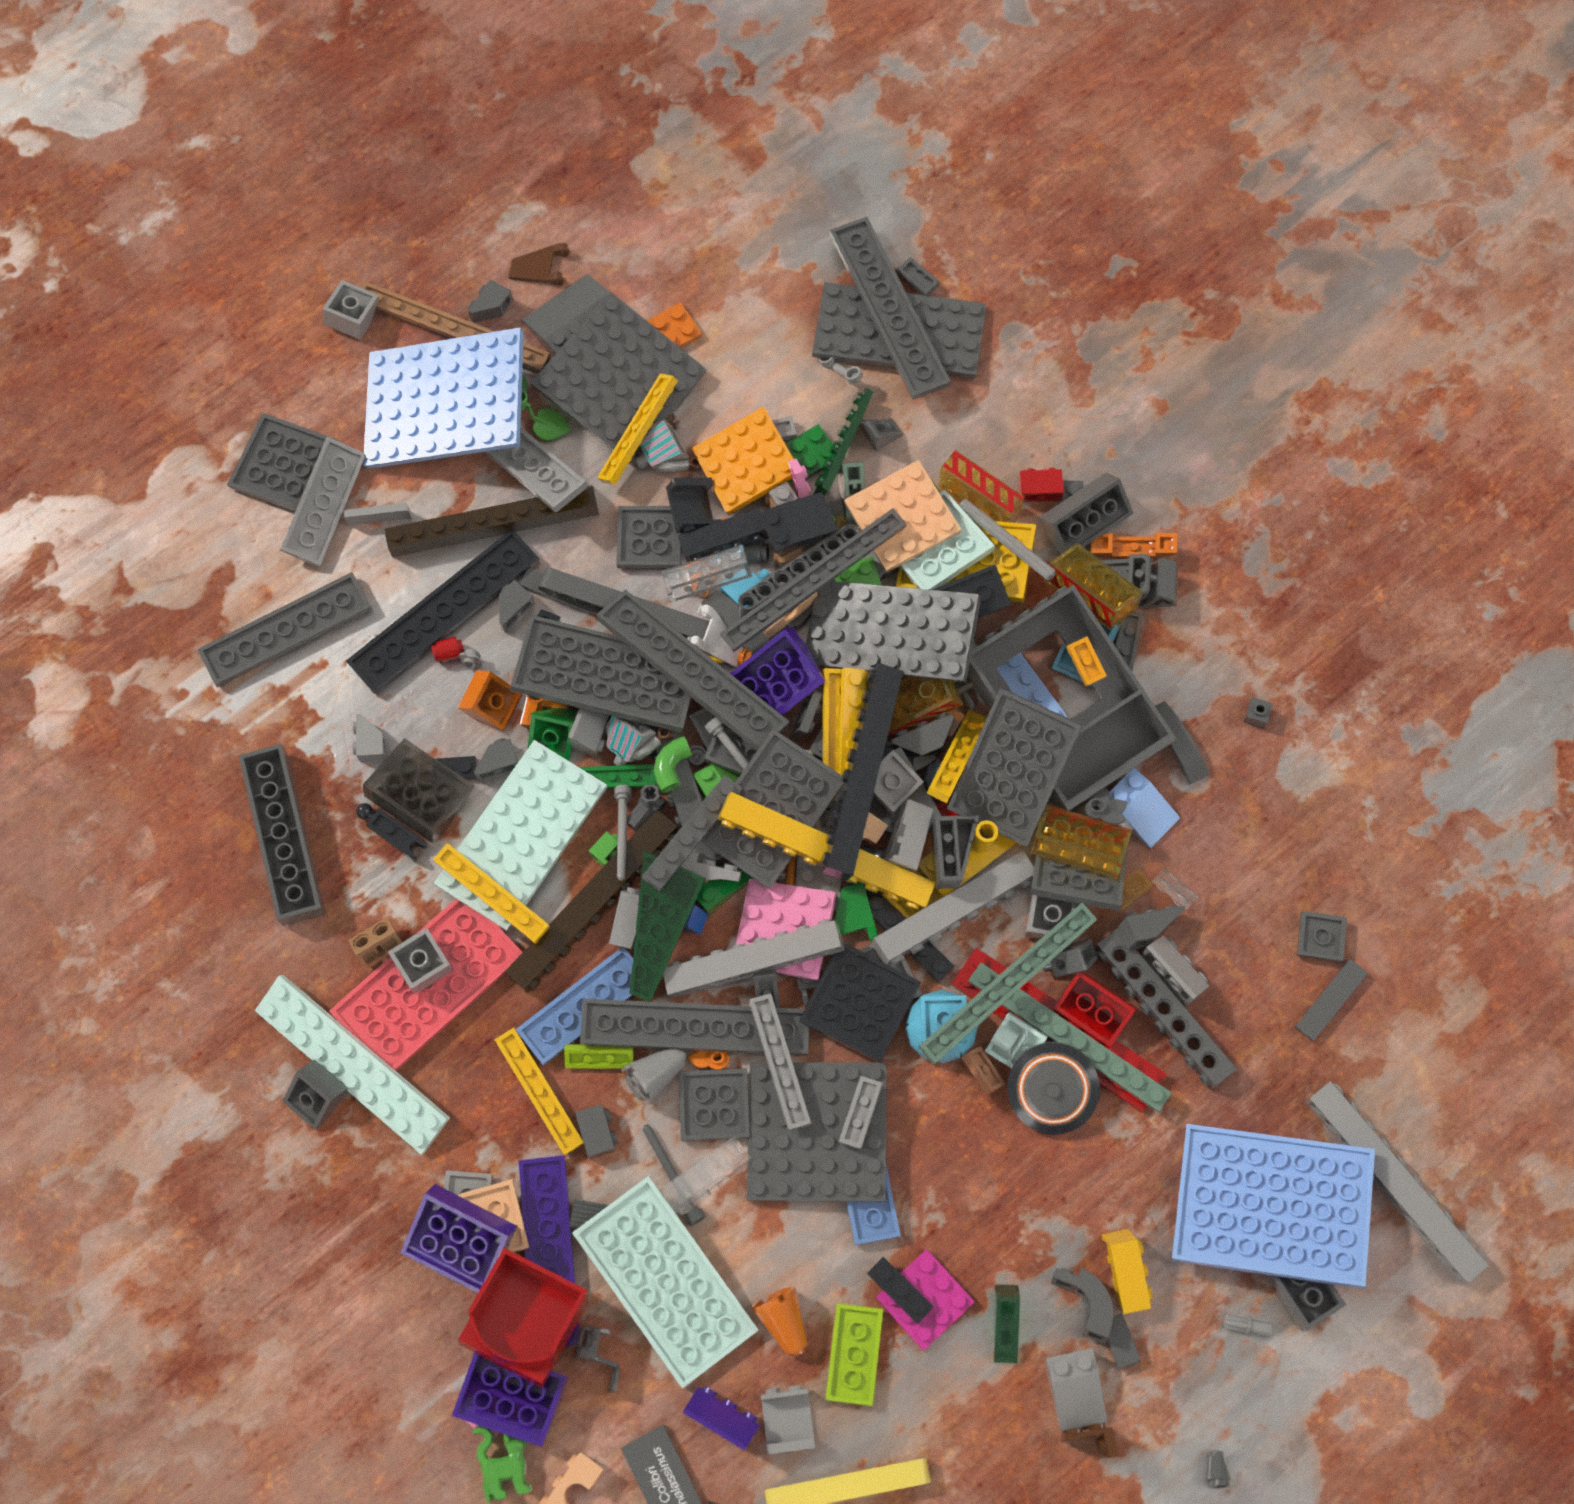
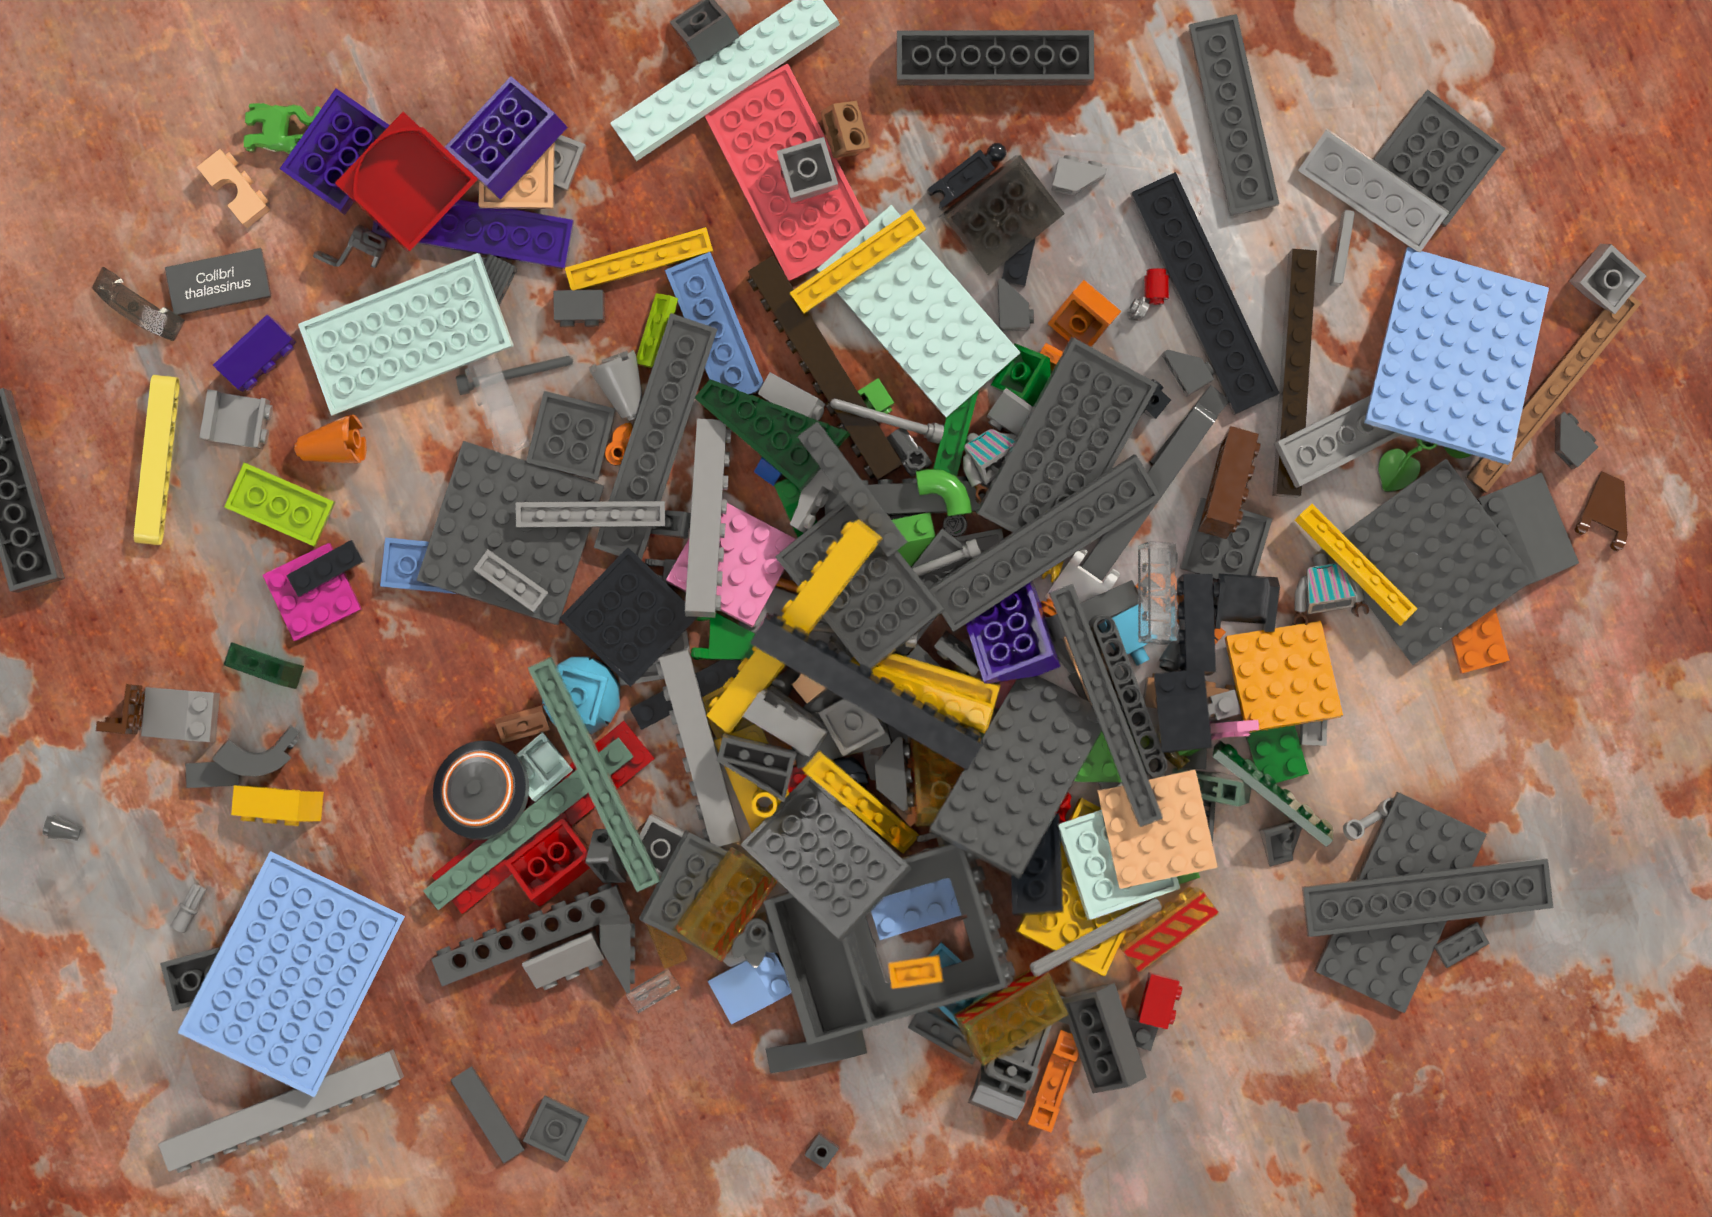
camera: 105 degrees right, 15 degrees up
none -> reddish brown brick [1198,426,1261,539]

